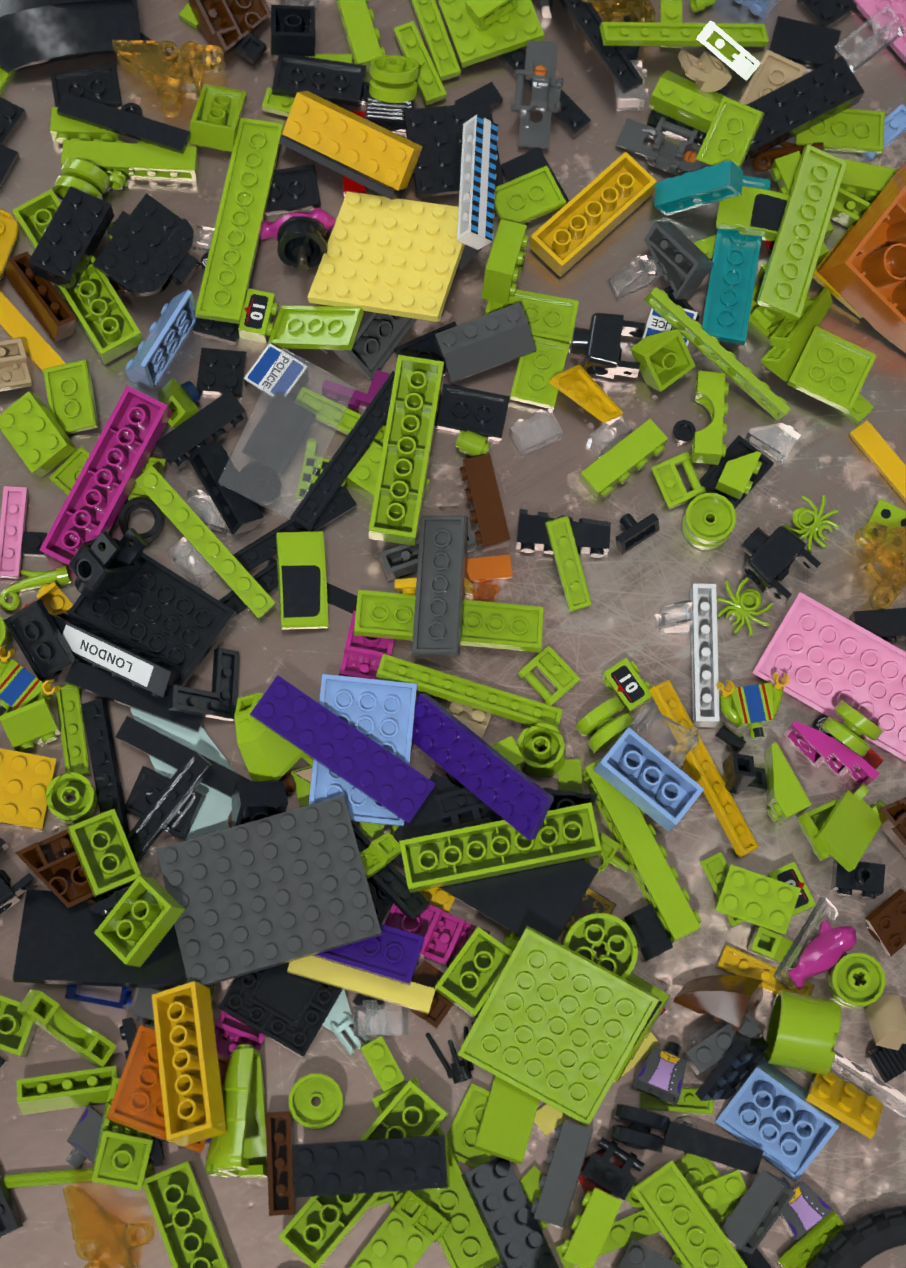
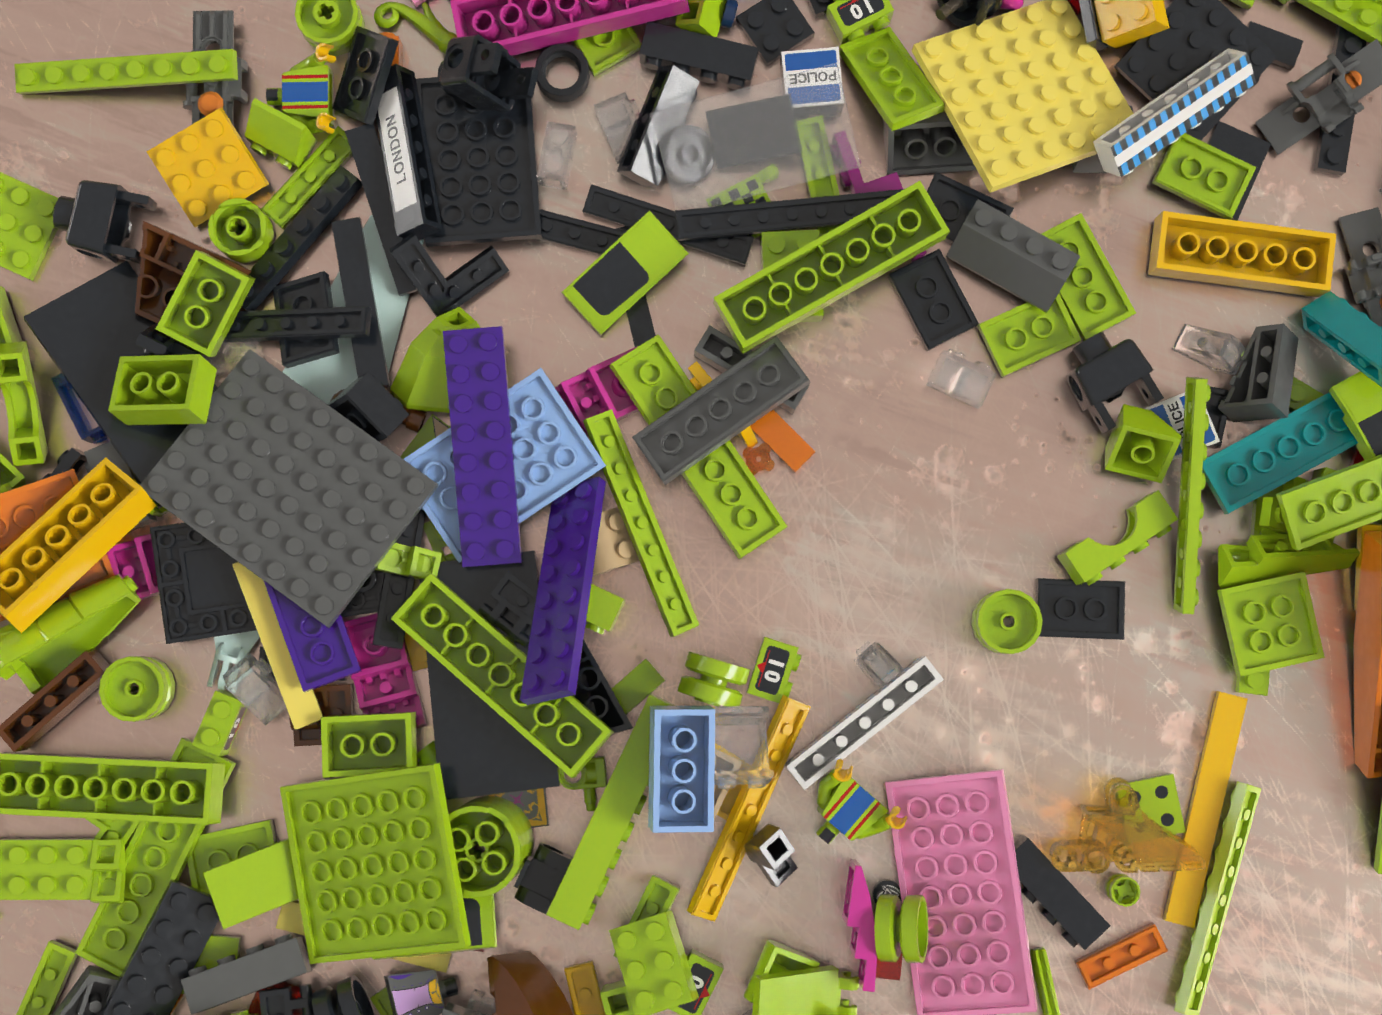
camera: 55 degrees right, 10 degrees up
yellow bracket [36,582,73,614] -> none
lime plate [135,465,277,619] -> none
black brick [292,1135,450,1198] -> none
black plant [426,1026,474,1084] -> none
lime brick [455,430,491,457] -> none
reddish brown brick [459,454,510,552] -> none
lime brick [481,219,529,305] -> none
black wedge [516,509,611,558] -> none
lime brick [517,723,566,778] -> none
lime plate [518,645,581,706] -> none
lime tile [545,516,592,612] -> none
yellow wing [549,364,623,425] -> none
lime brick [579,418,668,500] -> none
clear slope [587,416,634,459] -> none
black tile [616,513,660,554] -> none
lime plate [651,452,707,510] -> none
black tile [672,420,696,444] -> none
lime slope [715,451,762,500] -> none
black pin [715,725,746,753] -> none
lime animal [716,577,774,636] -> none
black piece [740,526,821,605] -> none
clear slope [745,423,801,463] -> none
lime slope [764,742,812,826] -> none
lime animal [782,495,840,553] -> none

